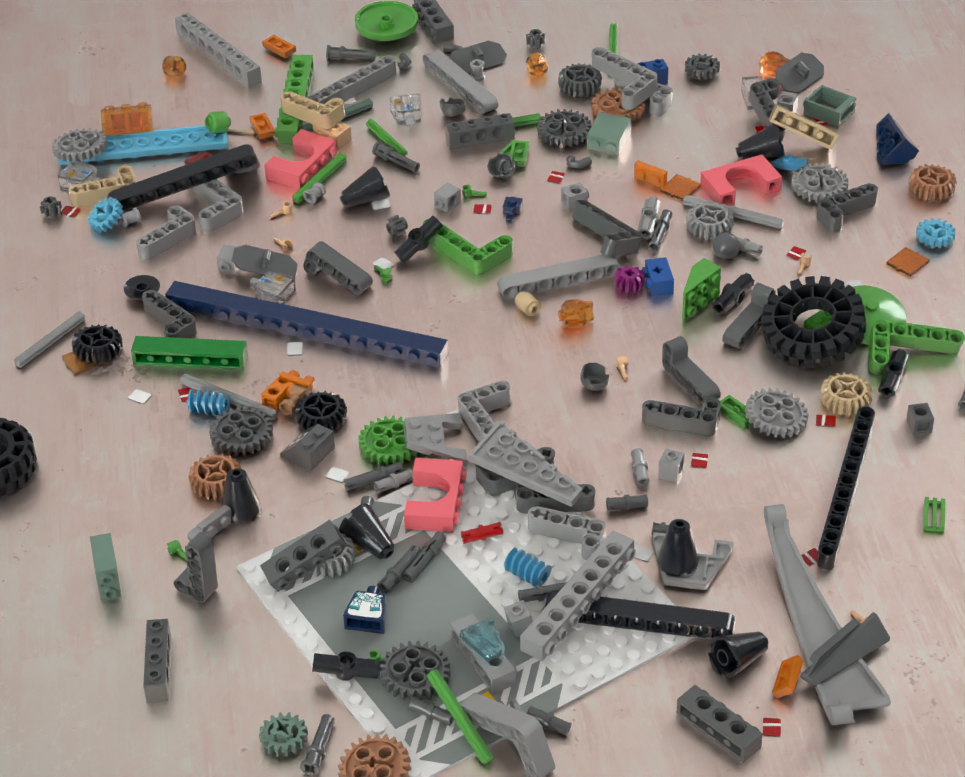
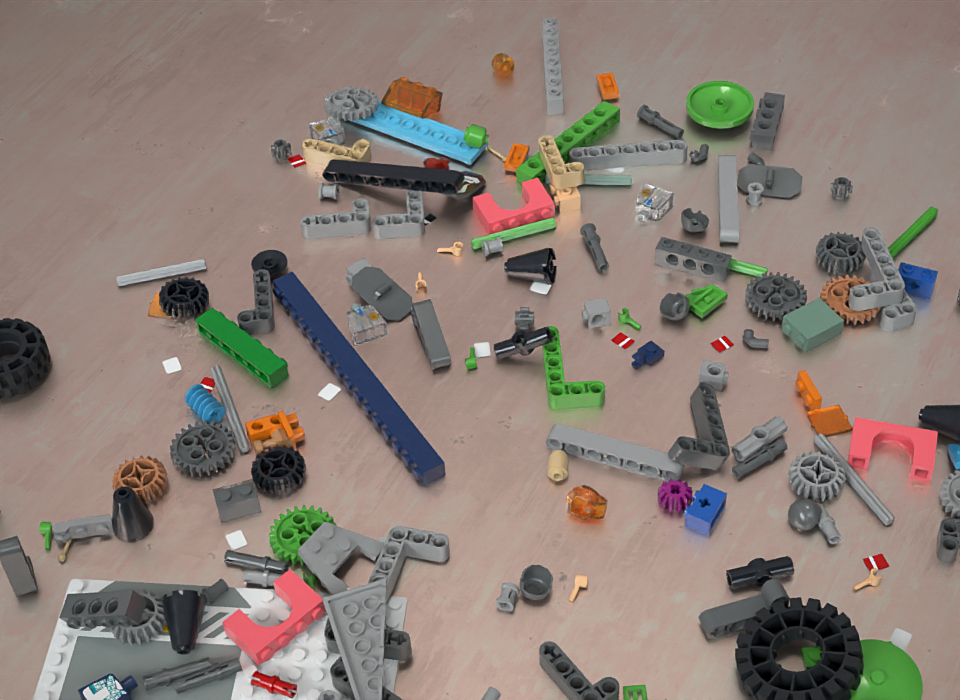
camera: 40 degrees right, 5 degrees up
medium azure gear [87,197,123,233] -> none
bright green axle [366,119,408,156] -> none
clear orange head [526,52,548,77] -> none
dark grey beam [662,336,721,405] -> none
bright green slope [682,258,721,322] -> none
none -> light grey bush [495,582,520,612]

